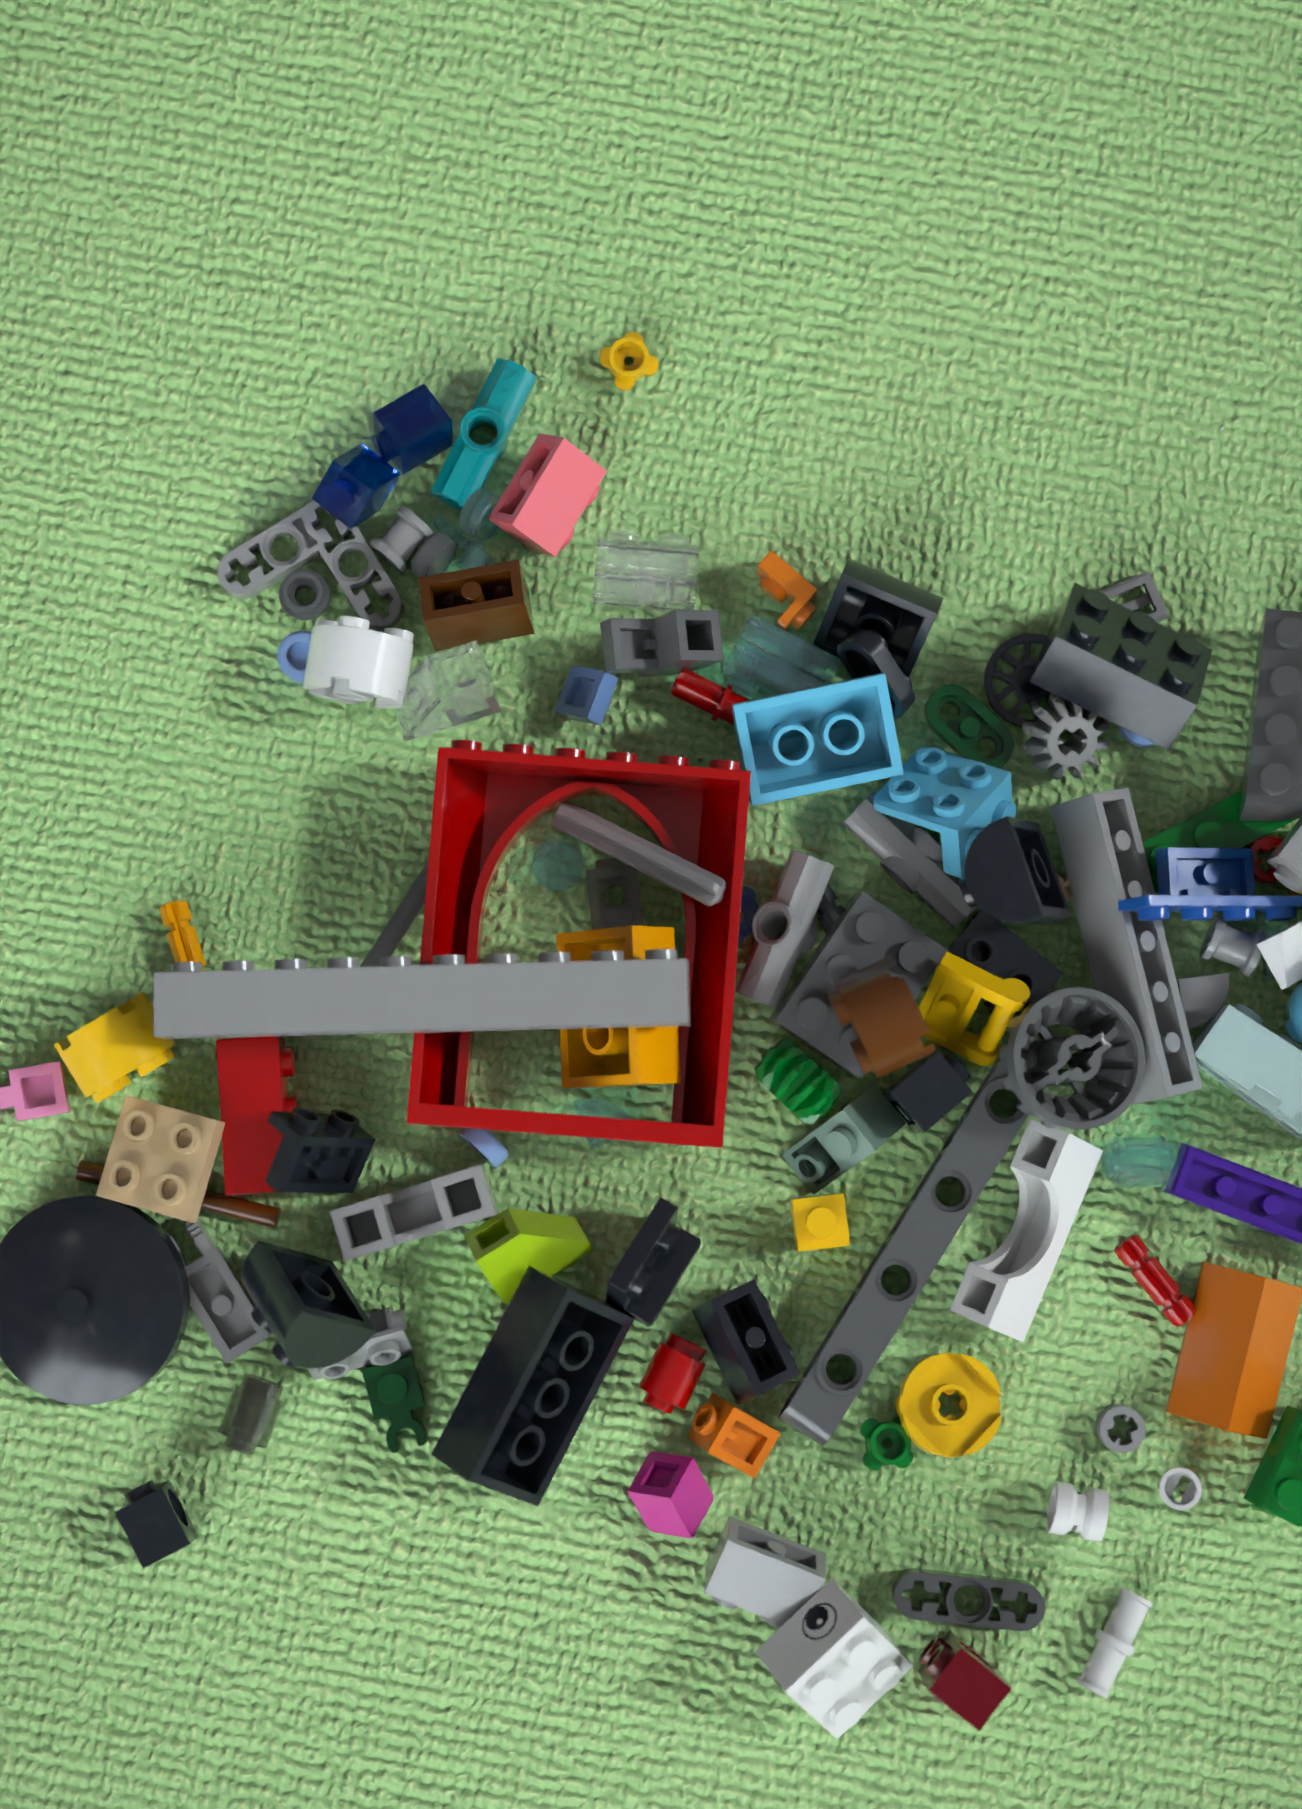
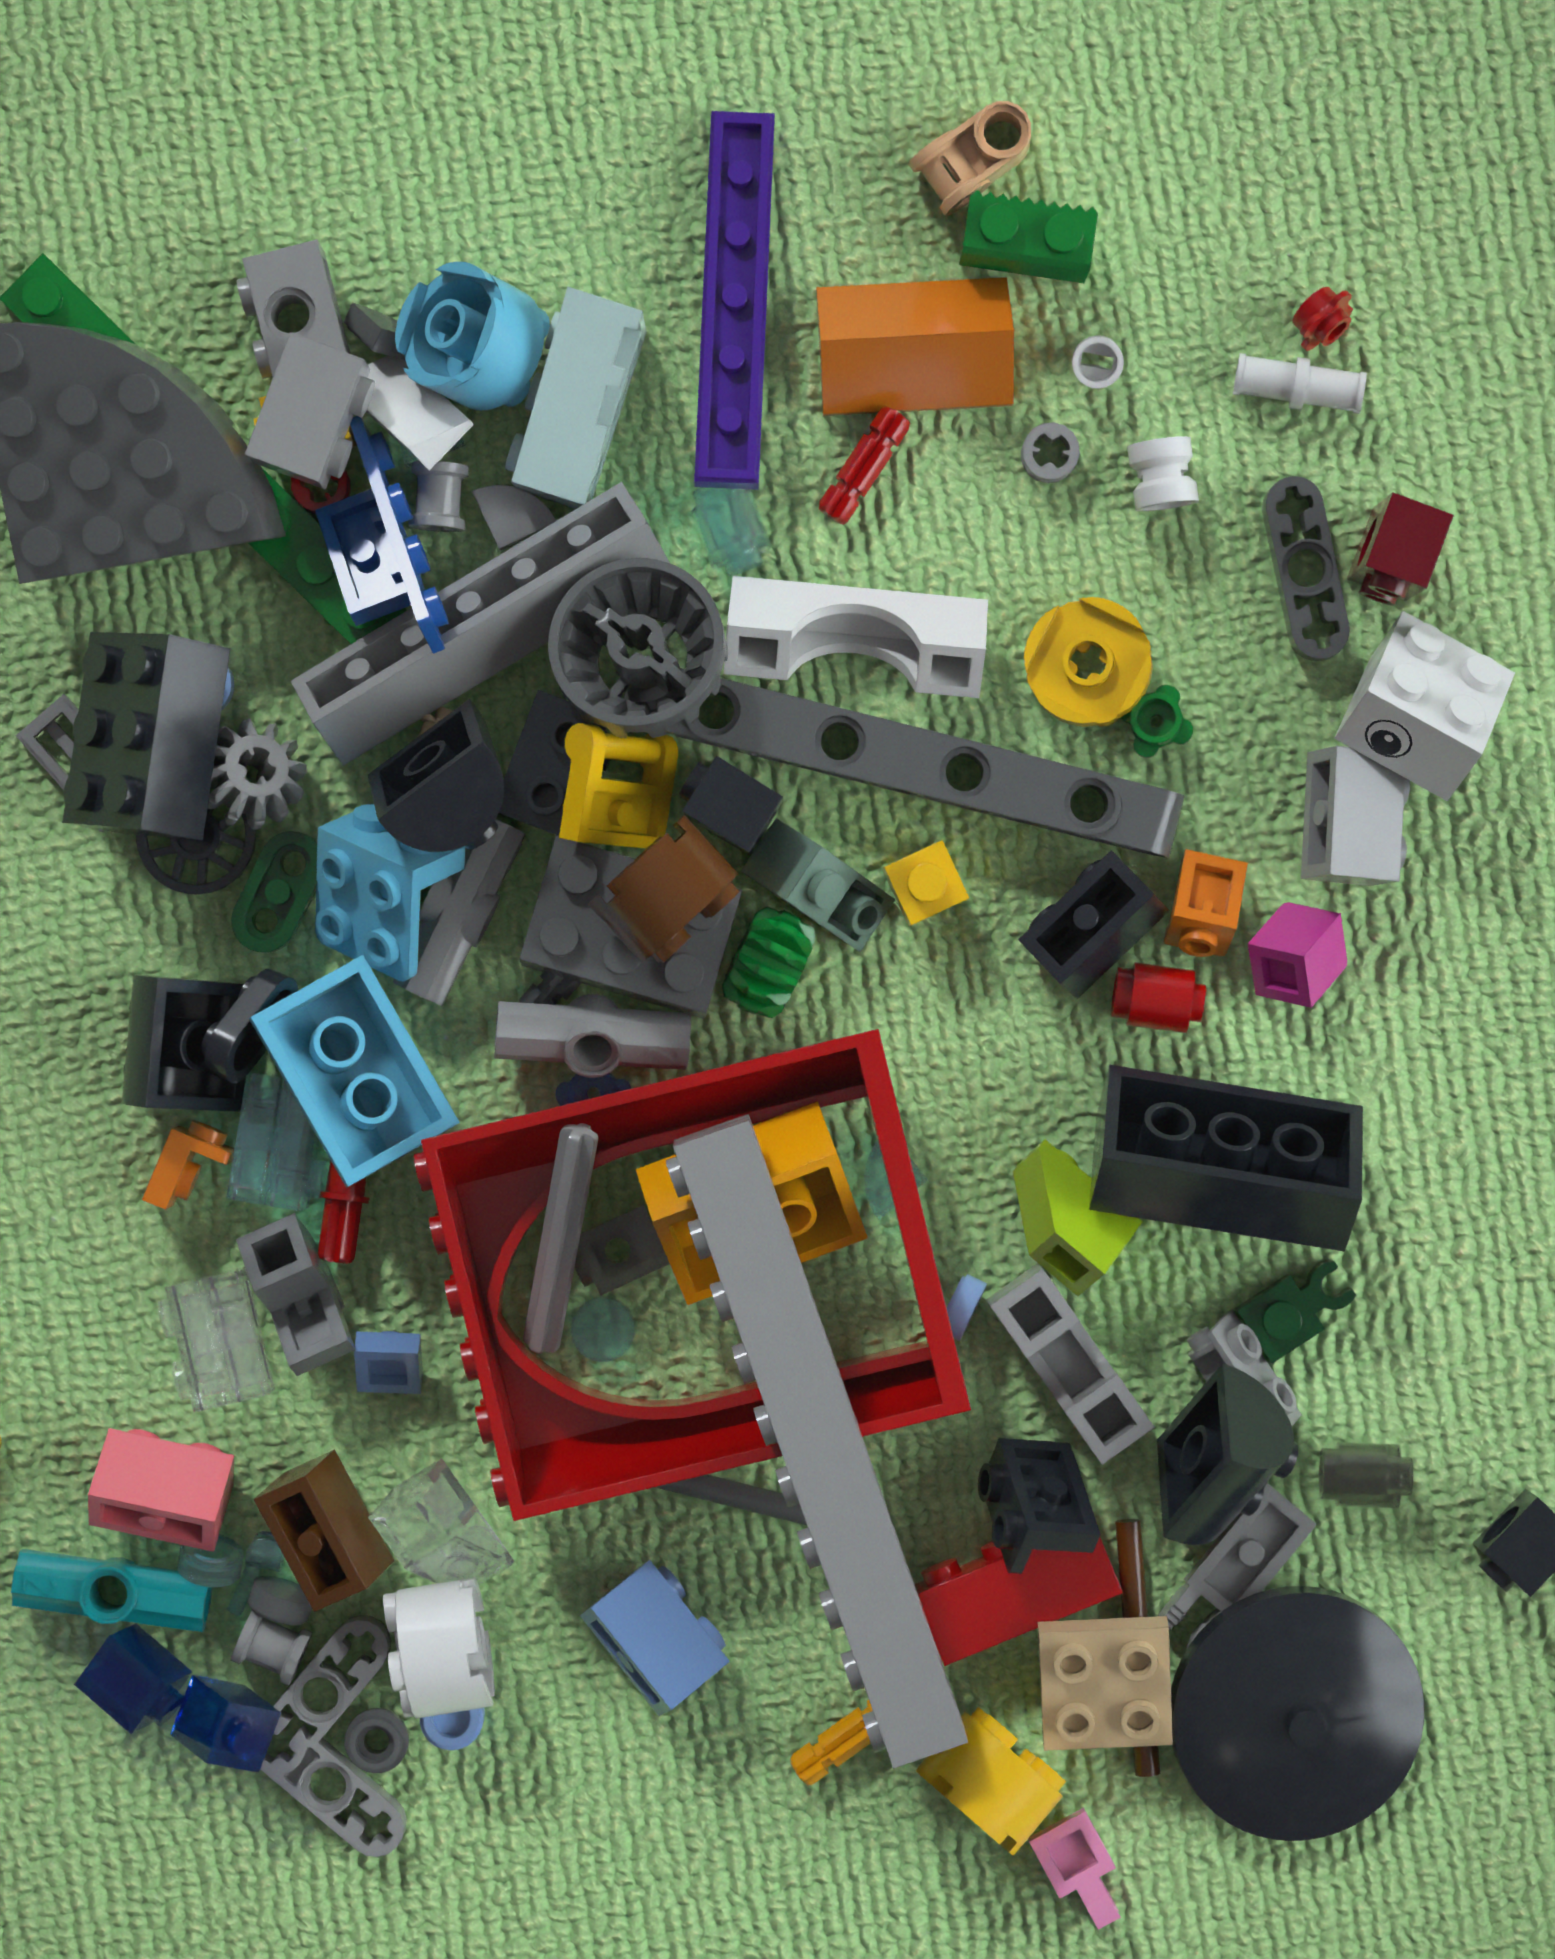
camera: 105 degrees left, 5 degrees up
black bracket [606,1197,701,1327] -> none
none -> medium blue brick [580,1560,730,1716]
none -> red plate [1292,286,1353,351]

